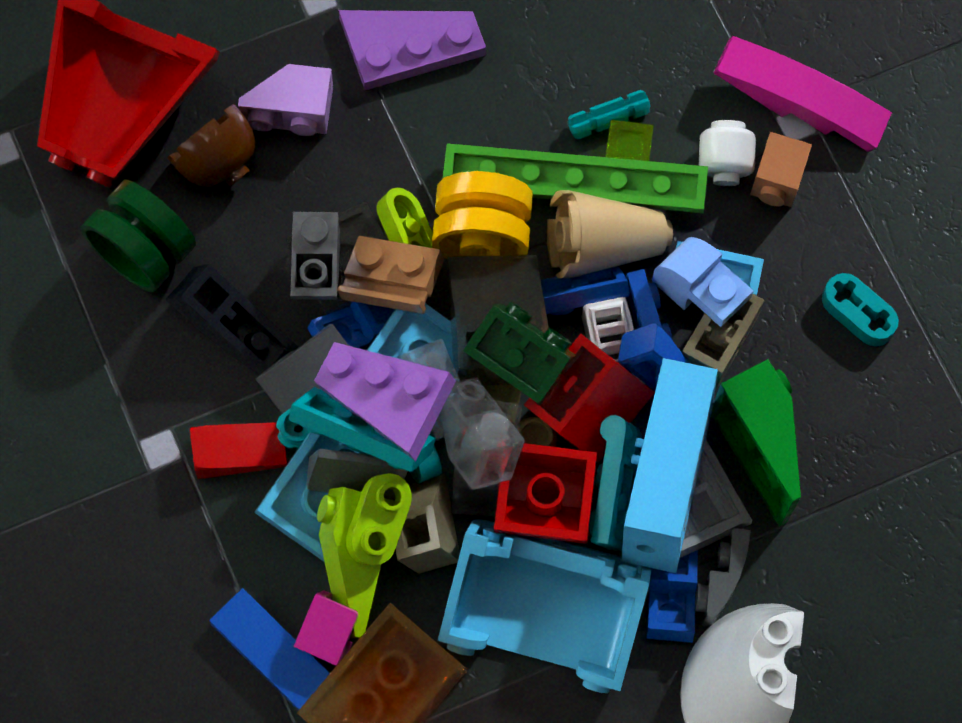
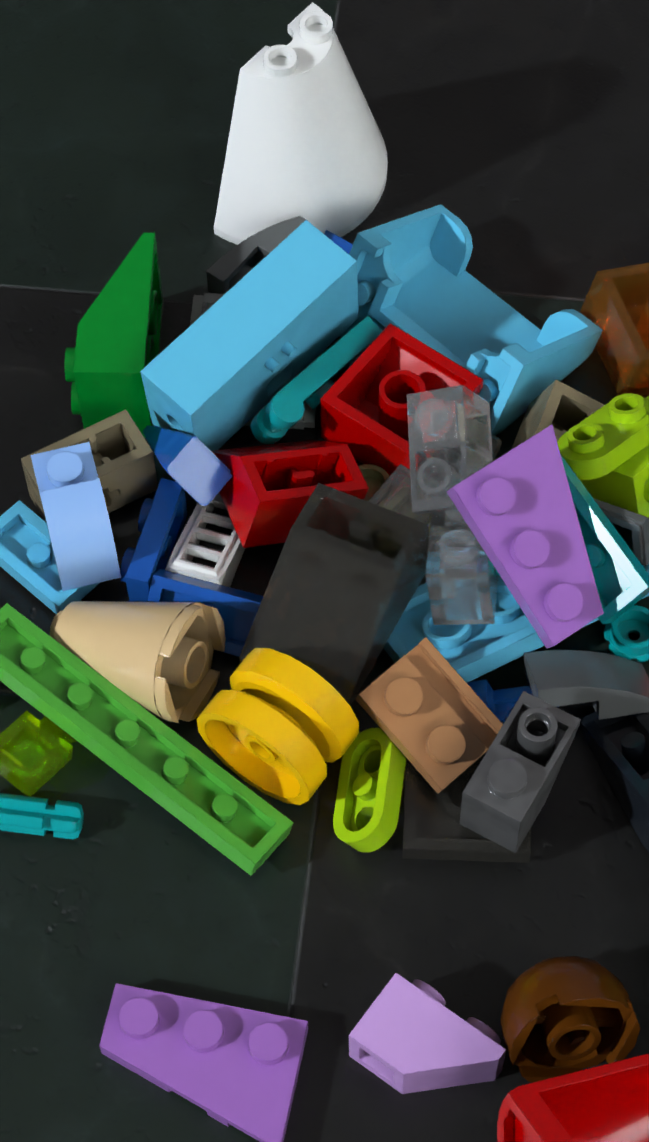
camera: 145 degrees left, 10 degrees down
dark green bracket [463,301,576,404] -> none

